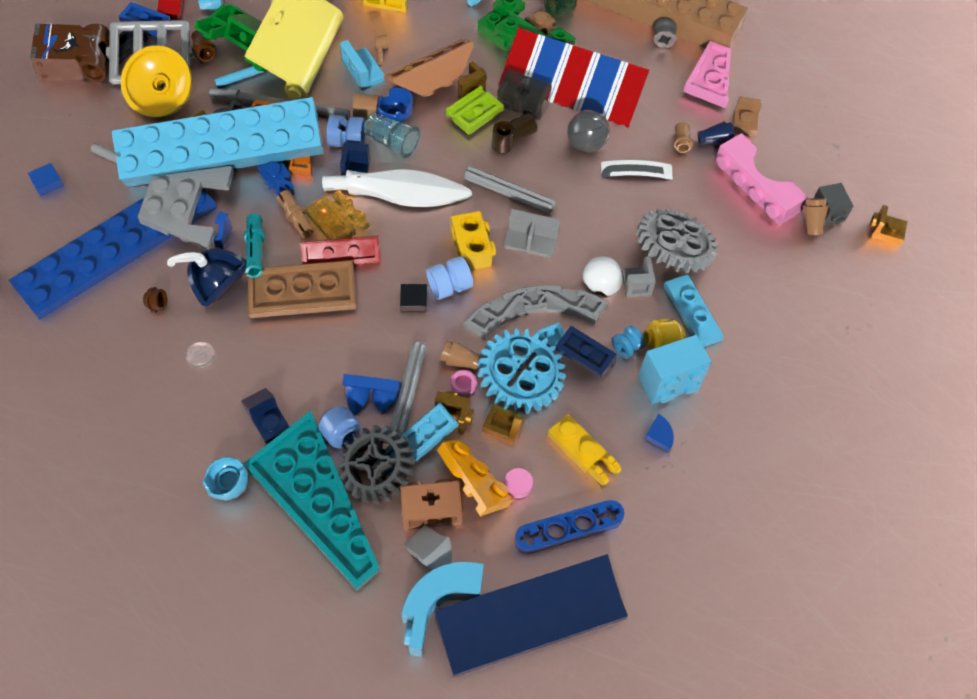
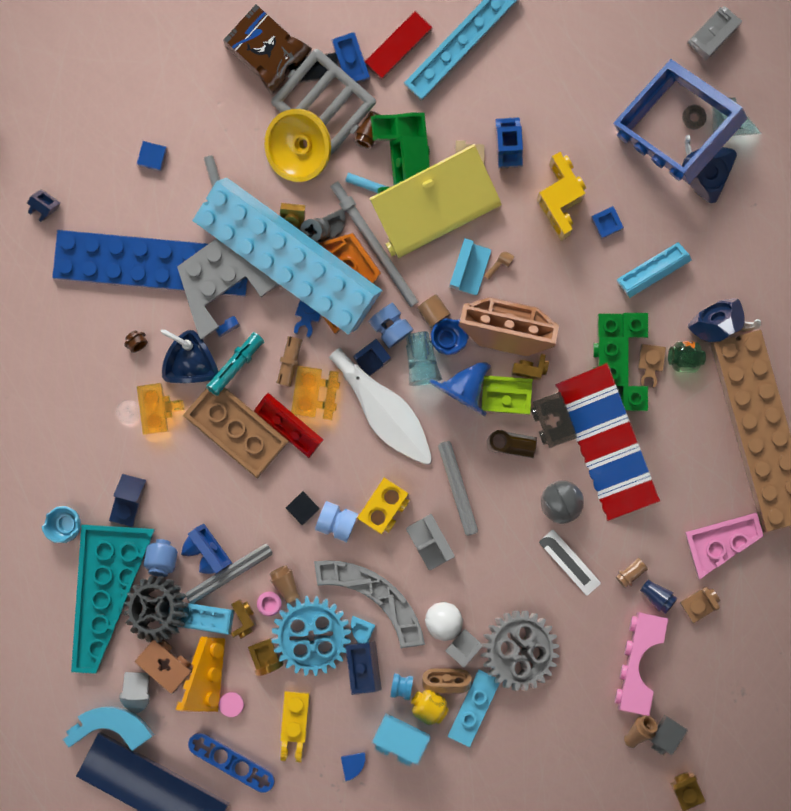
camera: 55 degrees right, 25 degrees up
dark grey wheel [654,18,677,48] -> none
none -> clear yellow hinge [137,383,185,435]
none -> medium nougat plate [422,668,472,694]
none -> blue piece [429,362,491,416]

